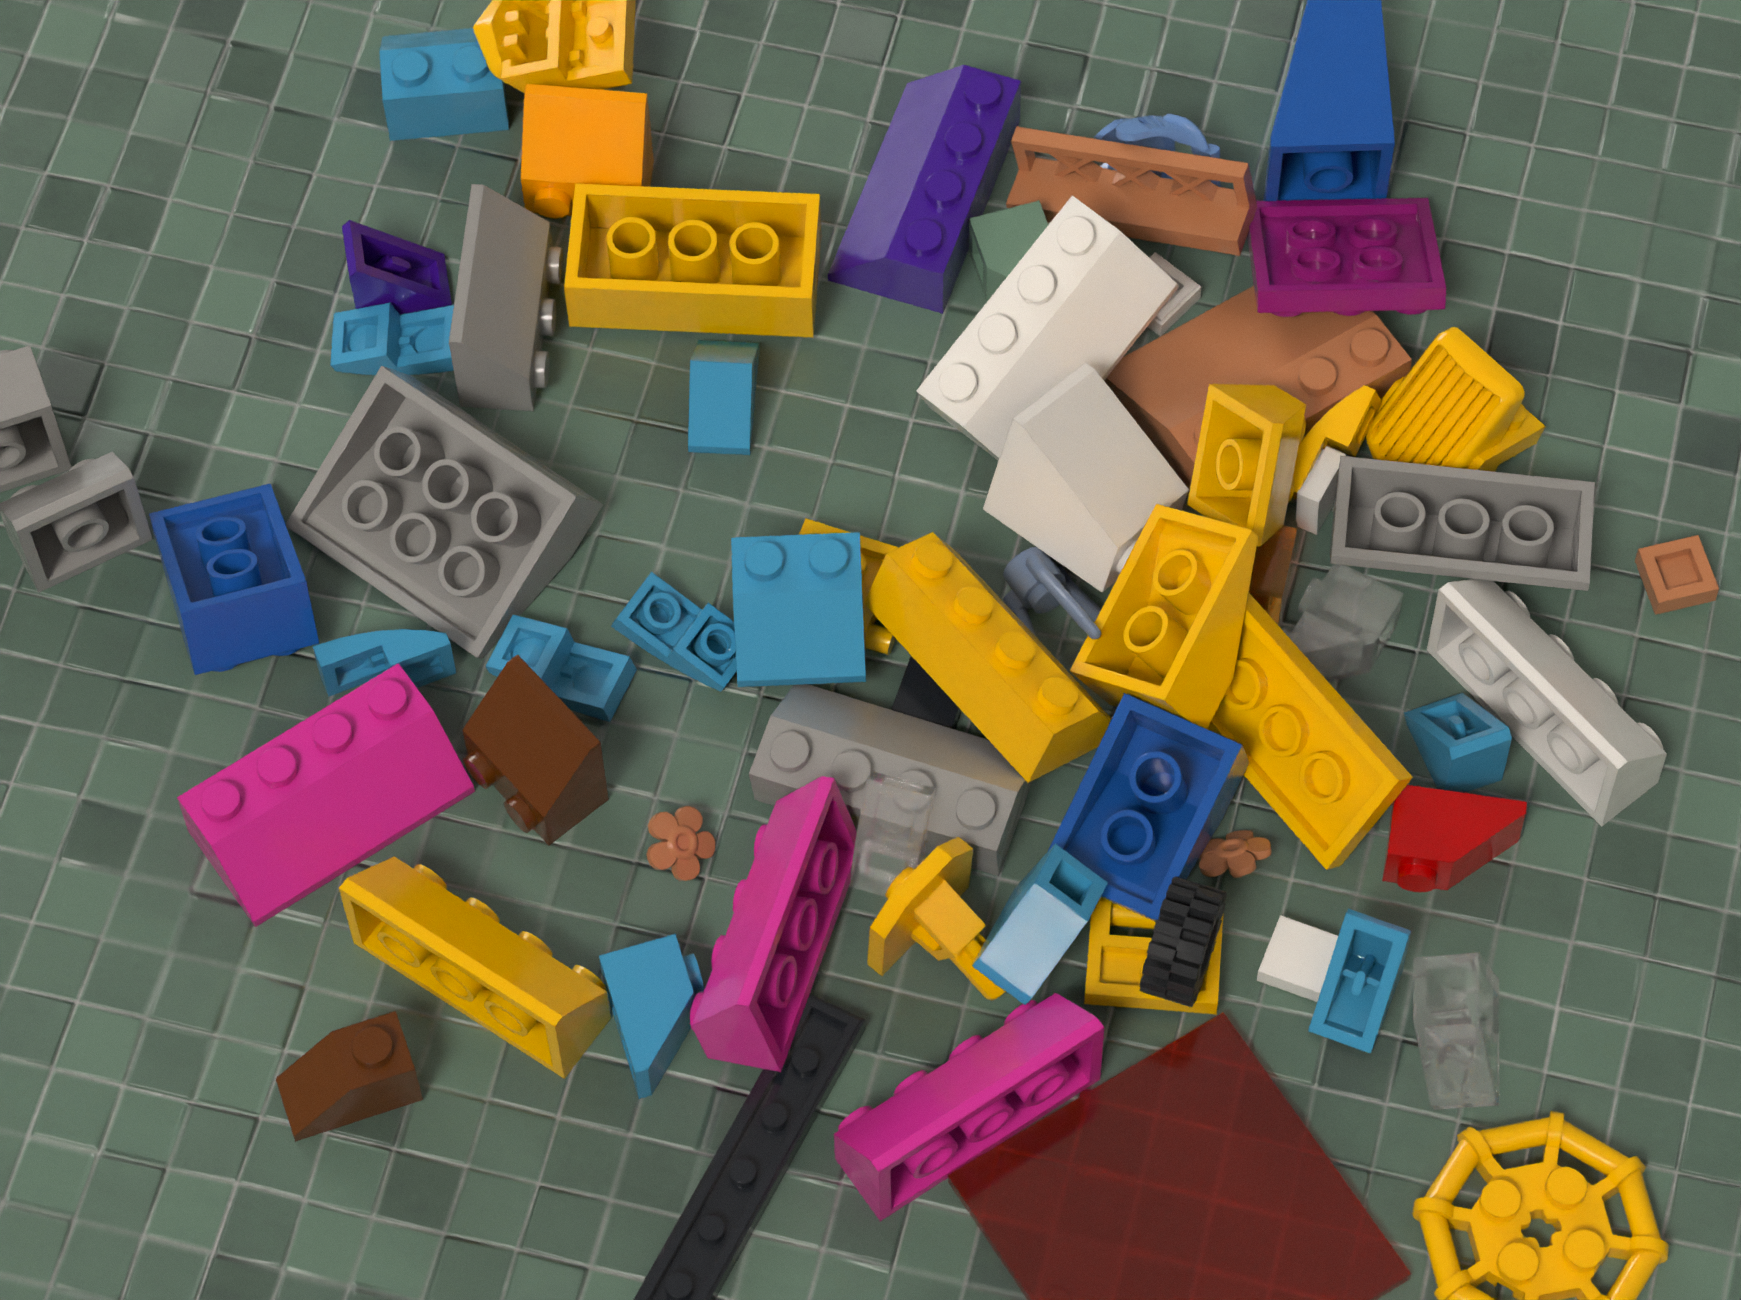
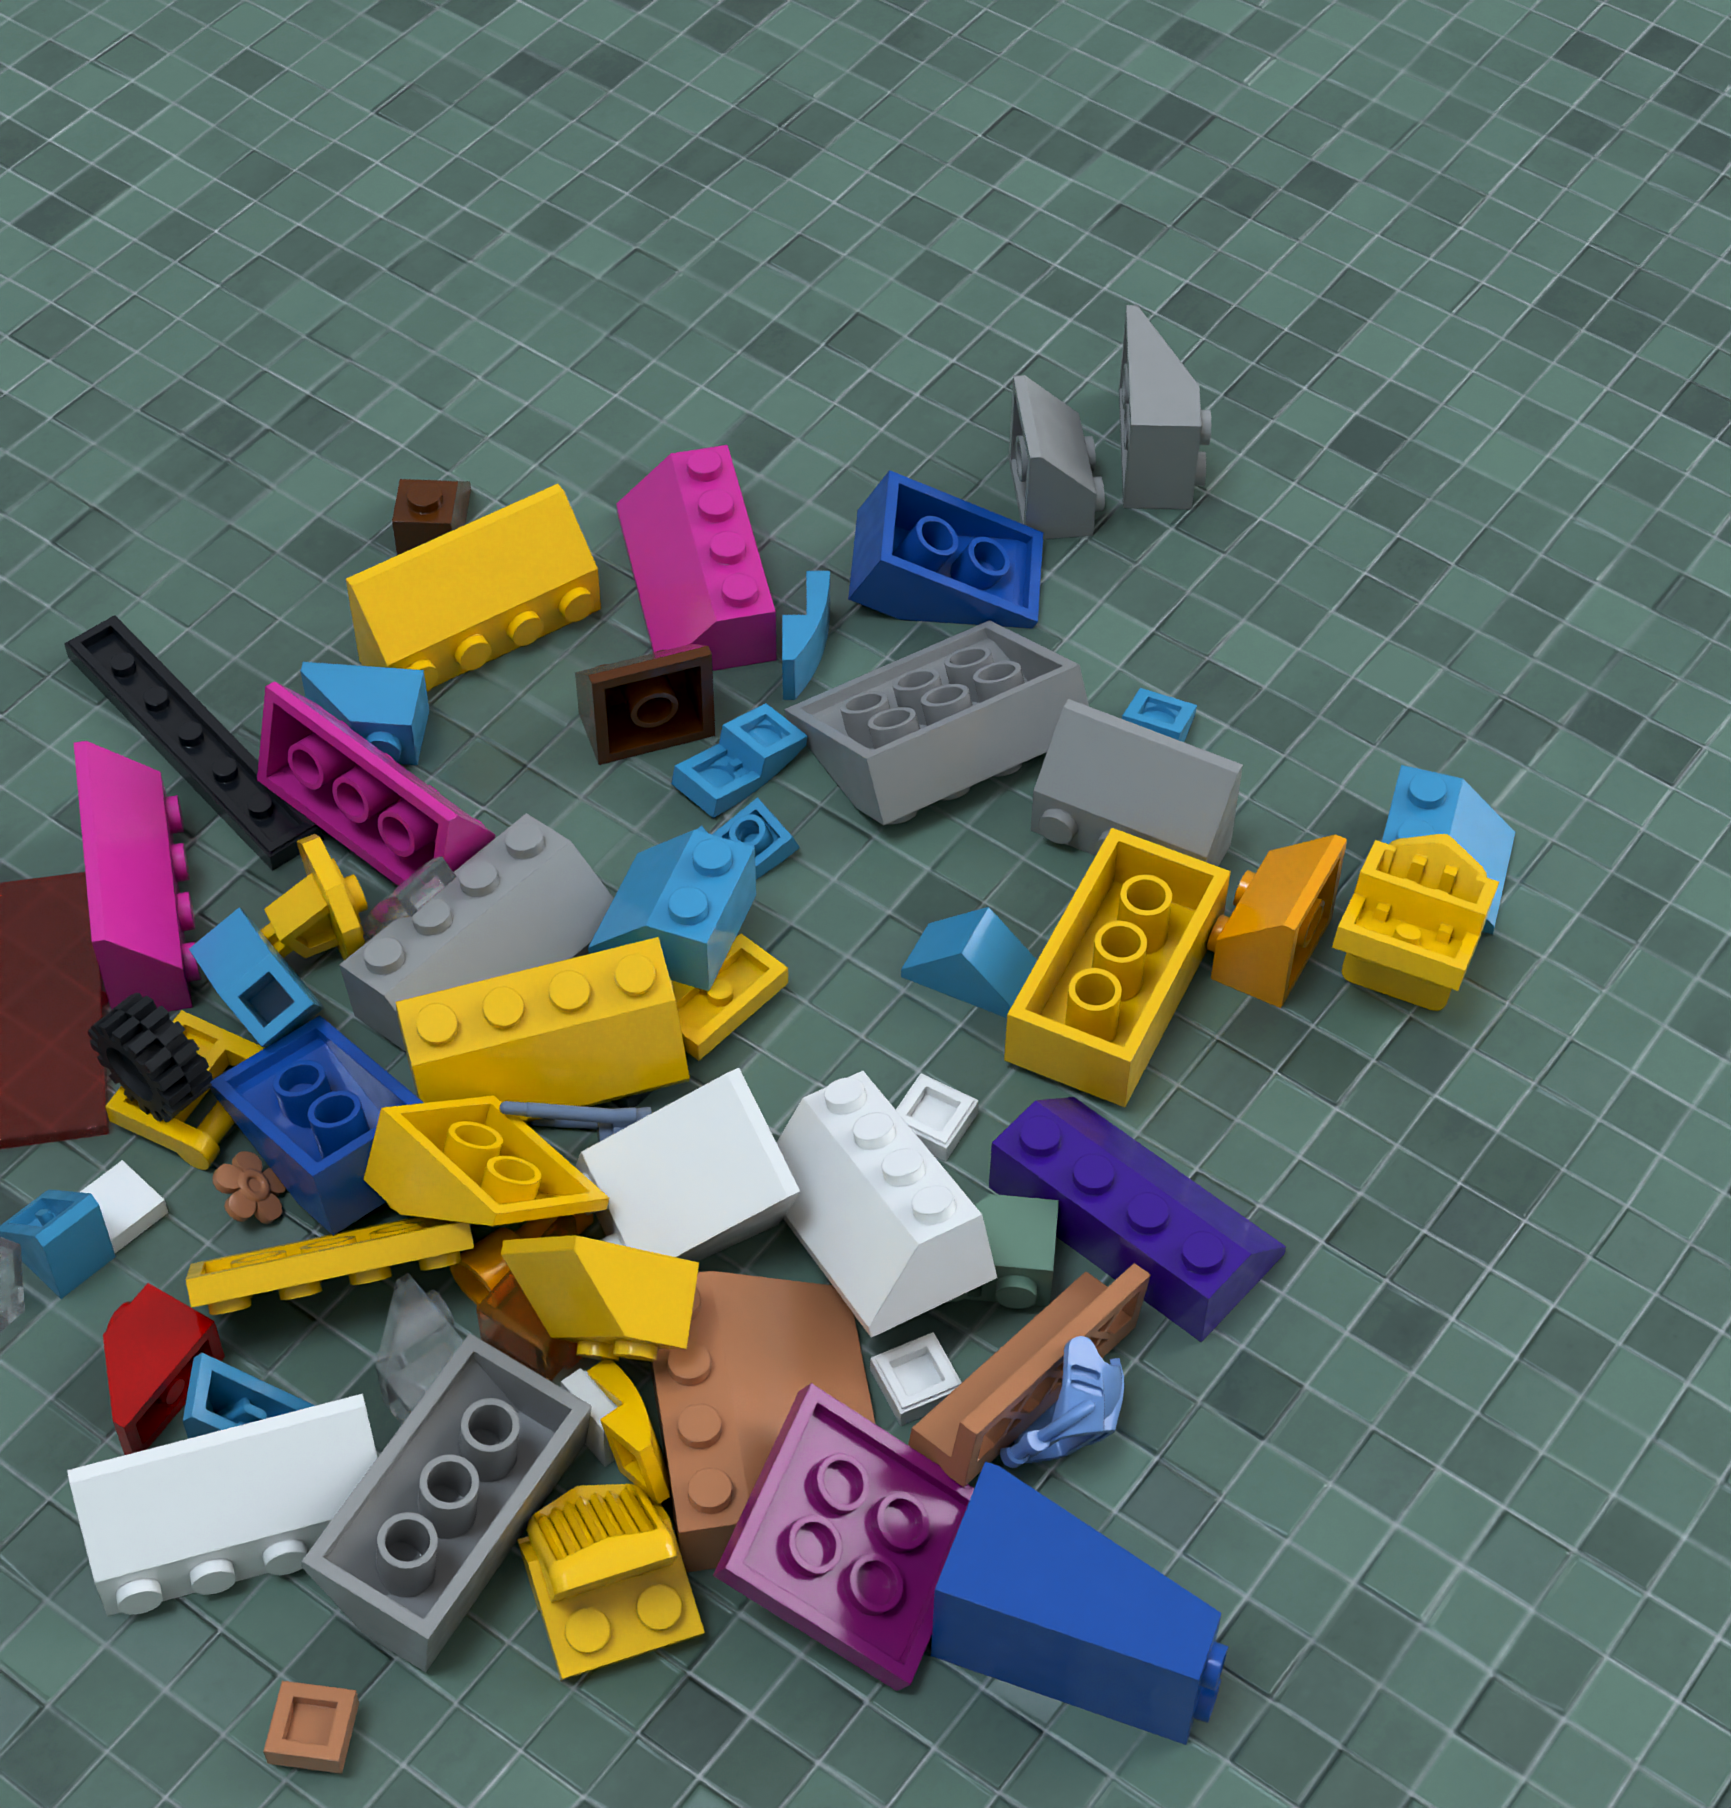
camera: 110 degrees right, 10 degrees down
dark purple slope [342,220,452,315] -> none
nougat plant [646,806,715,881] -> none
none -> white tile [896,1073,979,1161]

